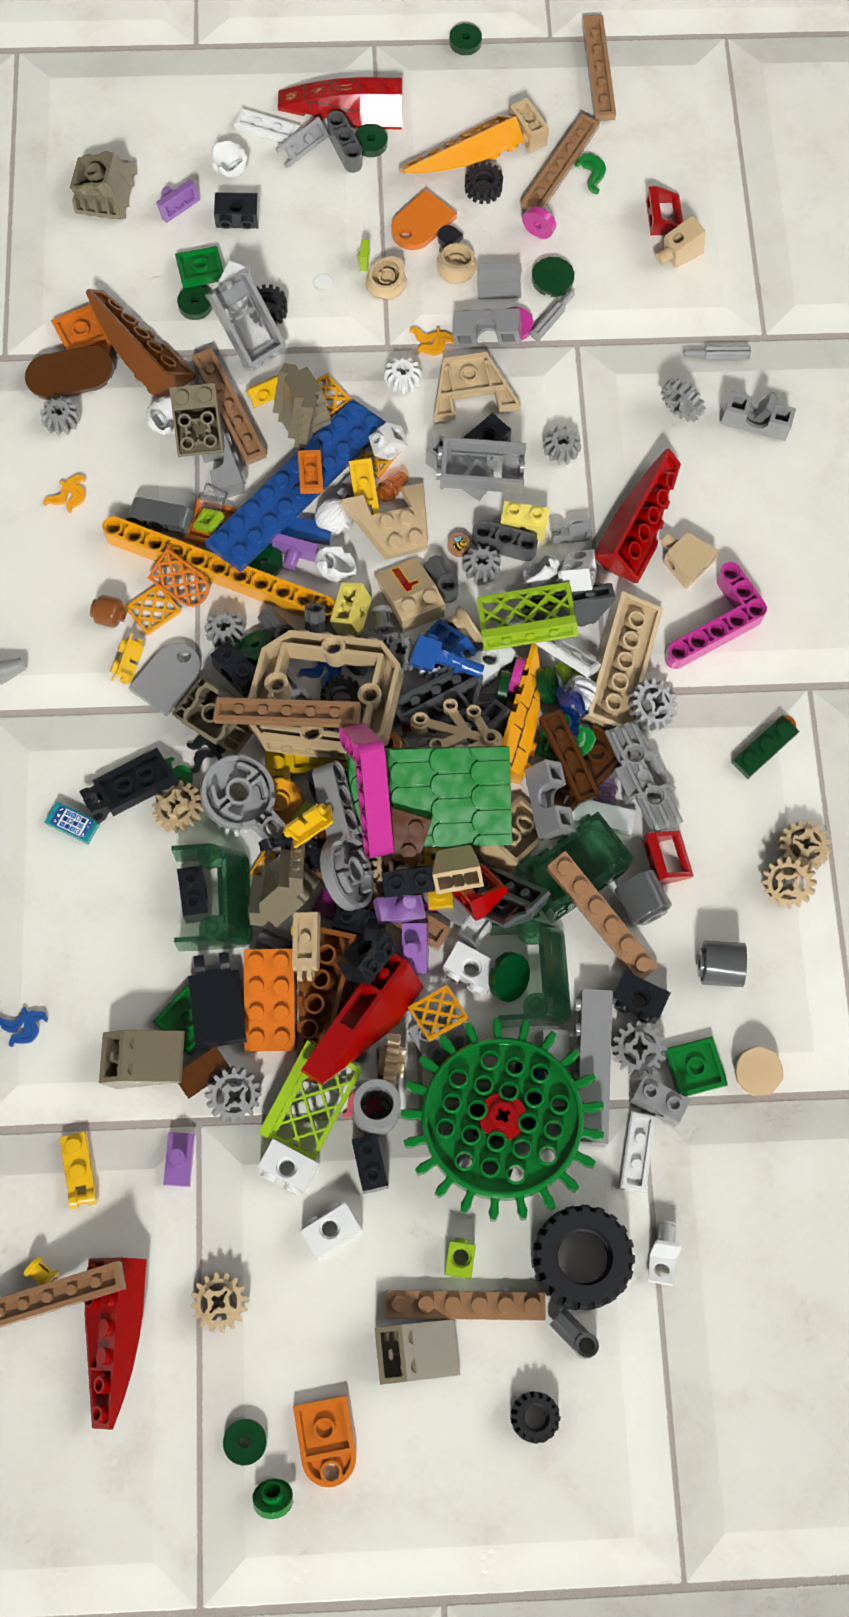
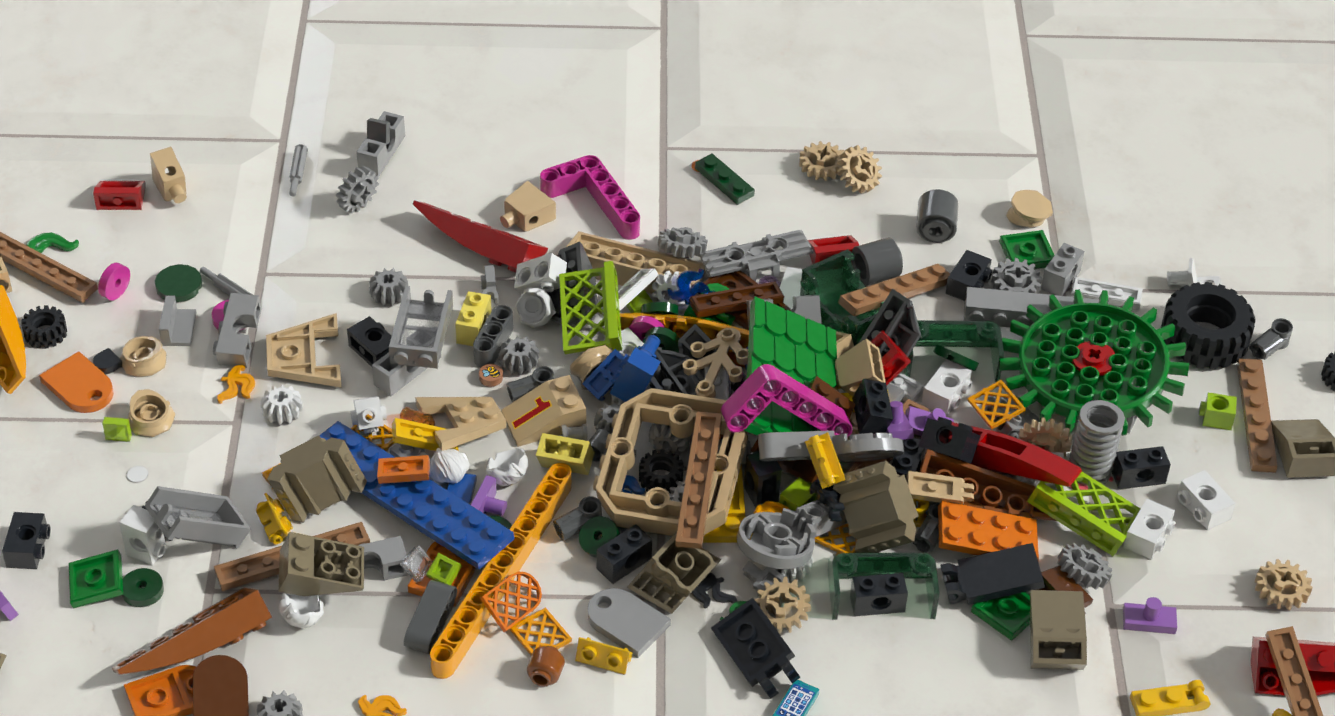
camera: 85 degrees left, 25 degrees down
light grey gear [204,609,245,647] -> none
dark grey piece [303,603,327,633] -> none

